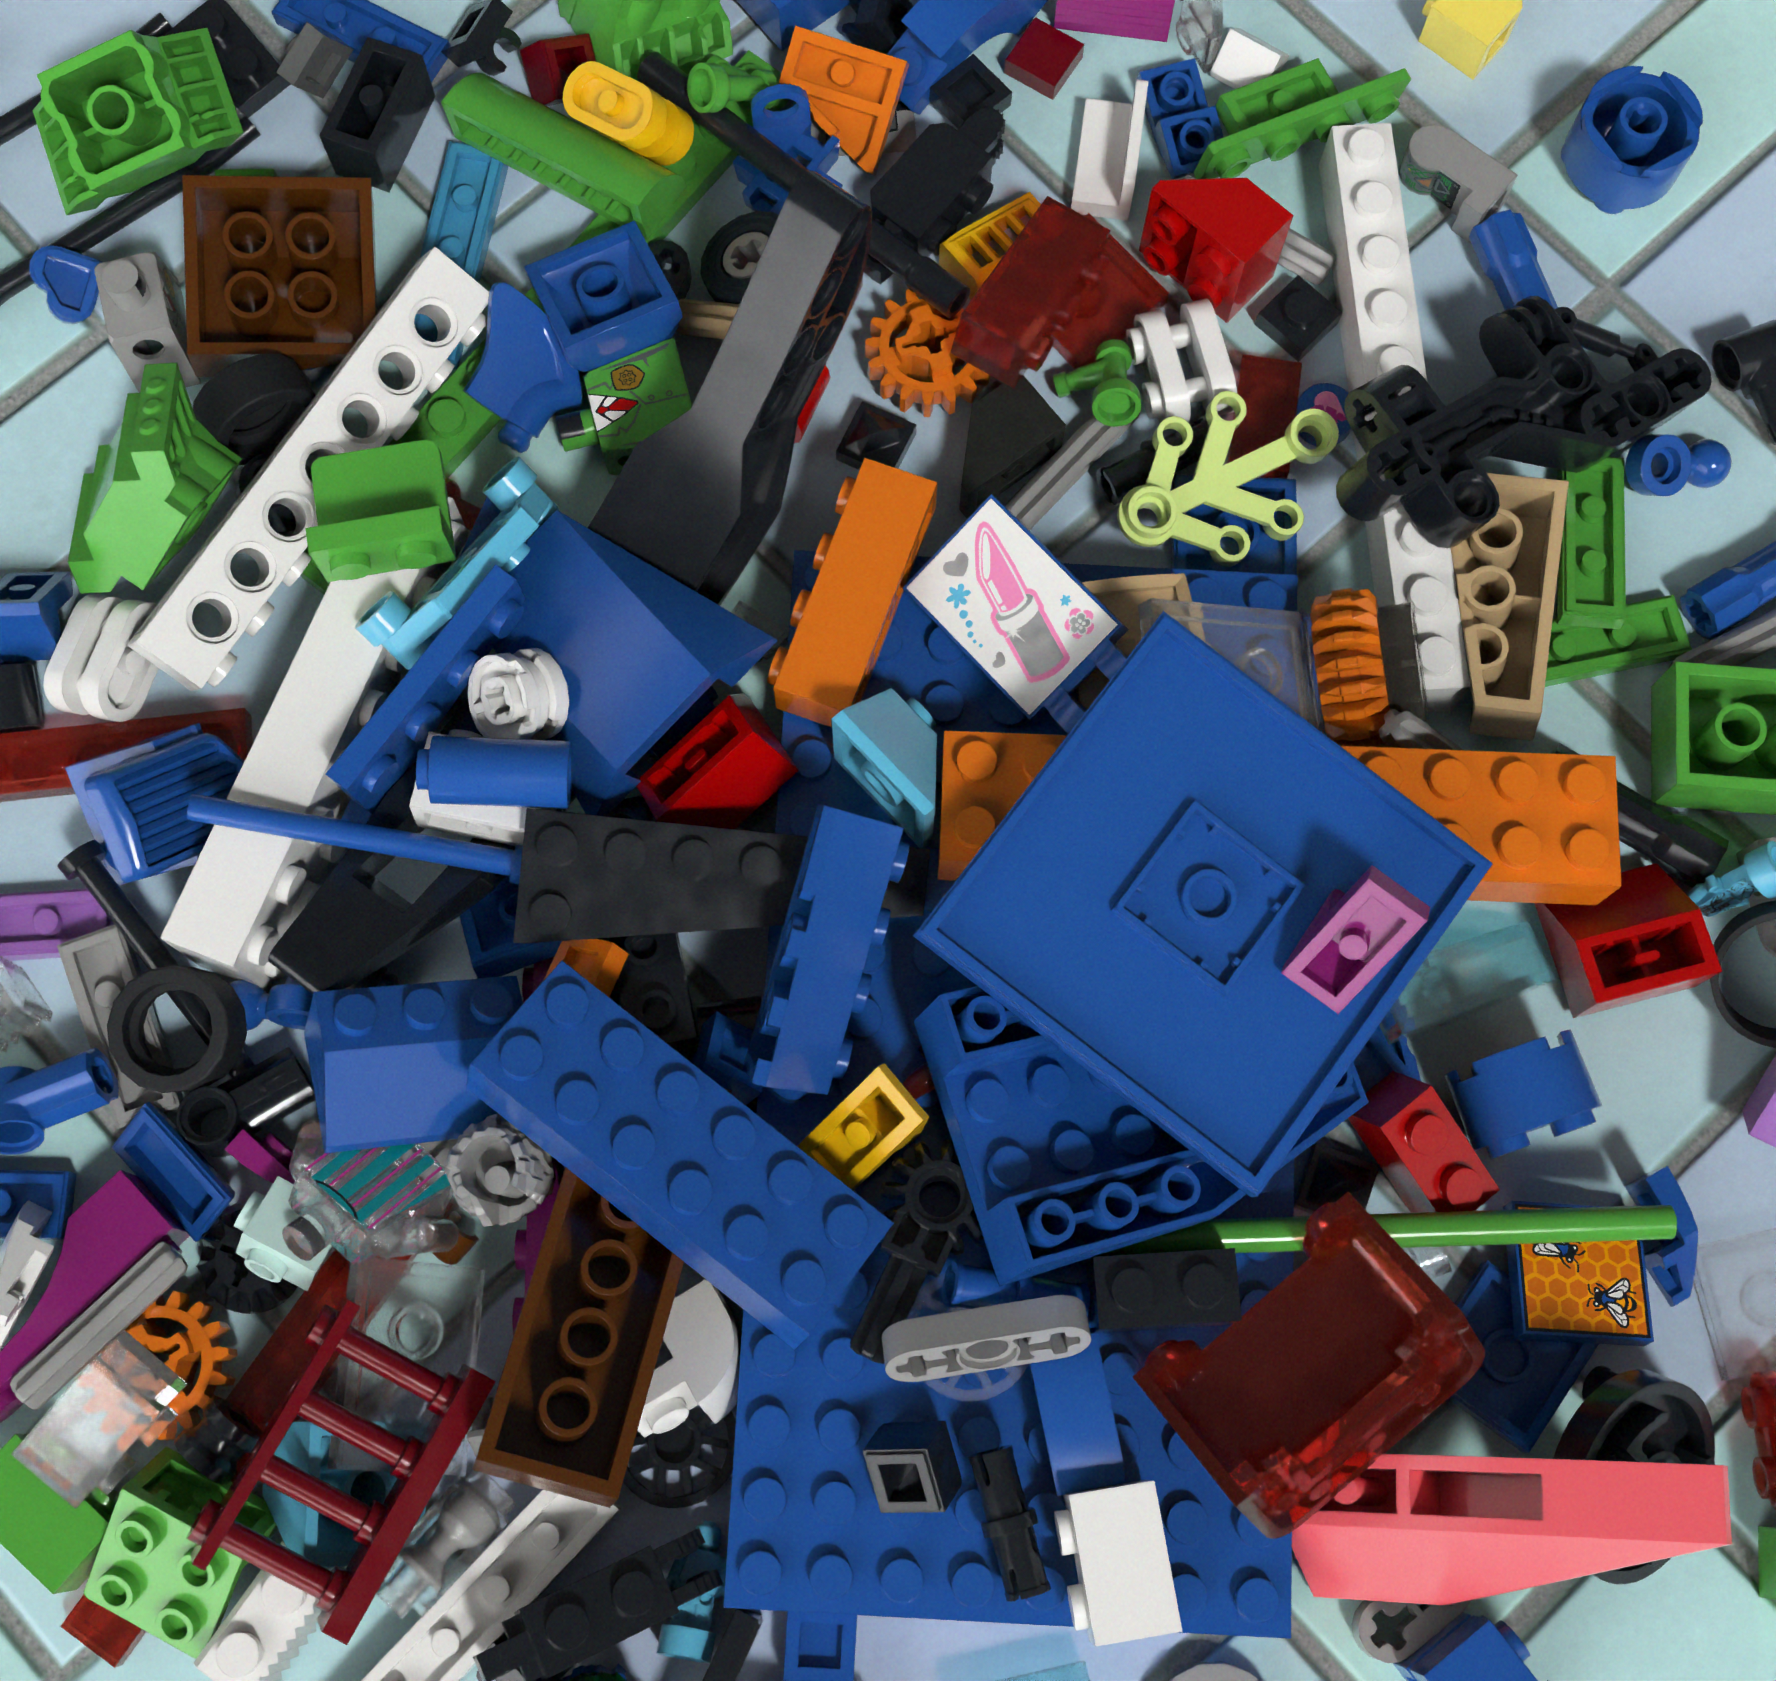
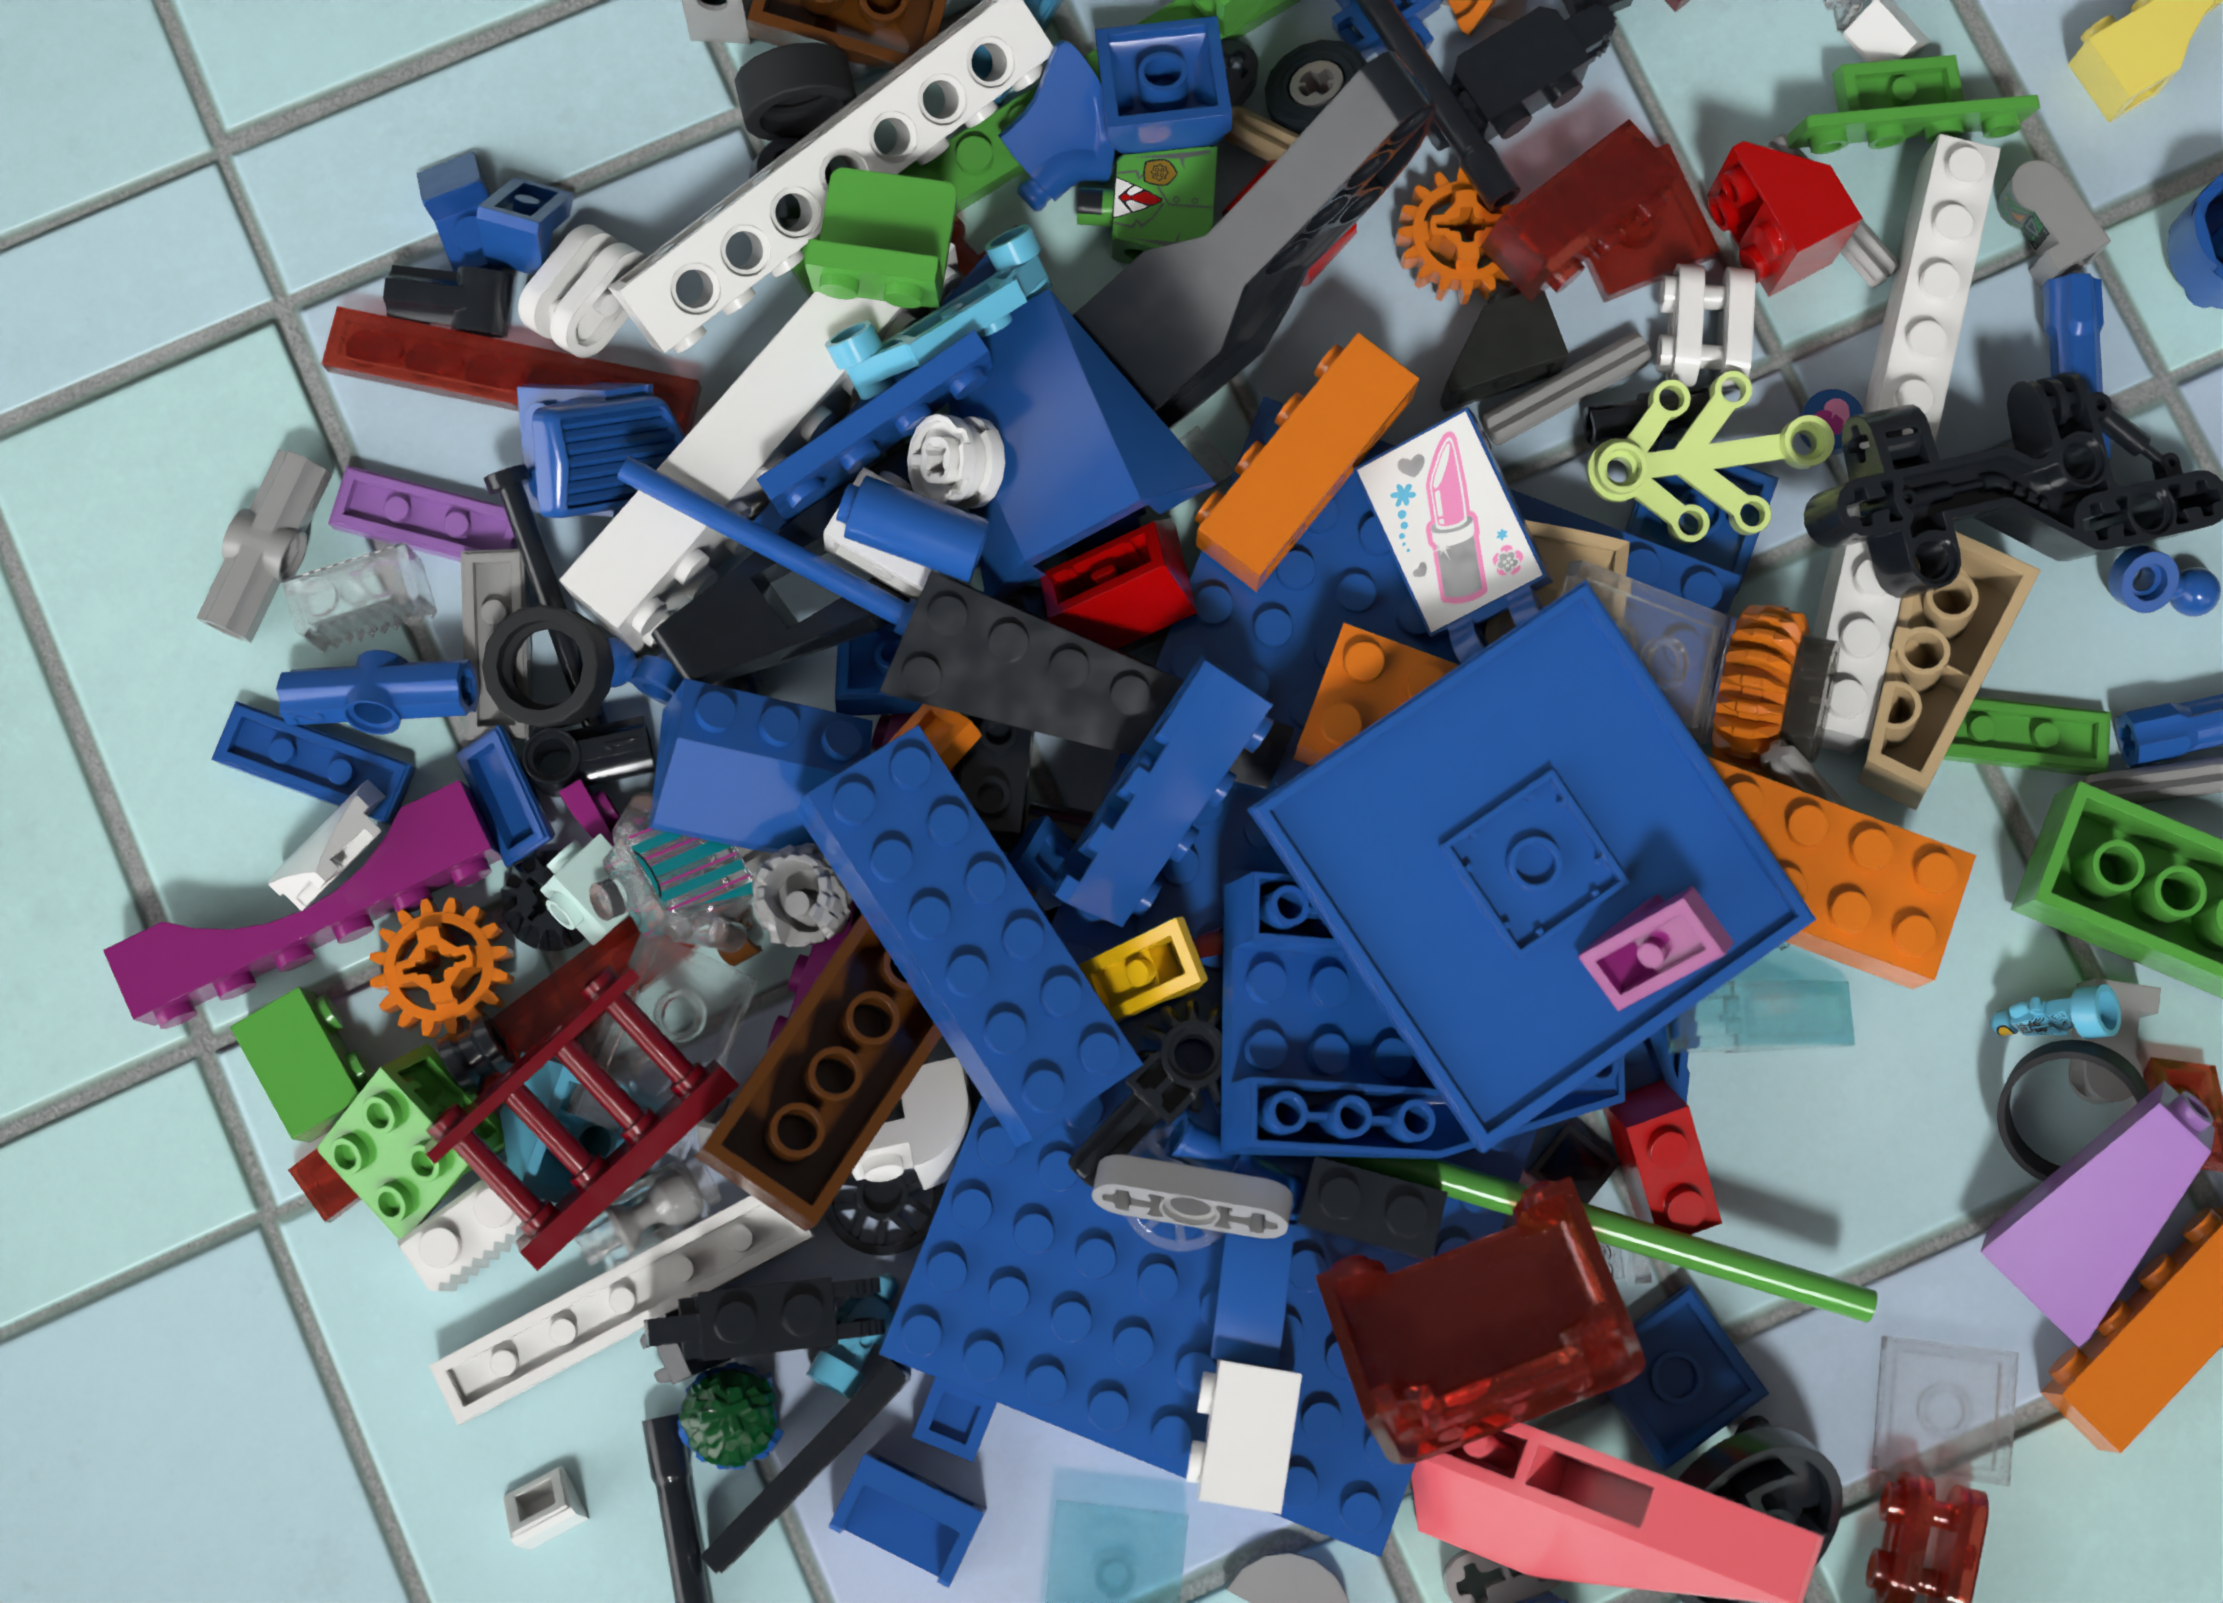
camera: 20 degrees right, 5 degrees up
light grey axle [10,1241,188,1410] -> none
clear brick [11,1330,187,1509] -> none
bright green slope [68,362,242,594] -> none
medium azure slope [831,688,937,848] -> none
black tile [836,401,917,470] -> none
black slope [863,1421,962,1513] -> none
yellow slope [939,192,1067,304] -> none
black pin [968,1445,1051,1602] -> none
bright green piece [1053,339,1141,427] -> none
white panel [1070,79,1148,220] -> none
blue slope [1136,58,1224,179] -> none
clear red tile [1227,354,1302,479] -> none
black plate [1255,275,1342,362] -> none
blue brick [1444,1030,1602,1159] -> none
tile [1503,1201,1654,1347] -> none
red slope [1534,863,1722,1018] -> none
black axle [1550,743,1729,888] -> none
bright green tile [1557,457,1626,630] -> none
blue slope [1624,1166,1698,1307] -> none

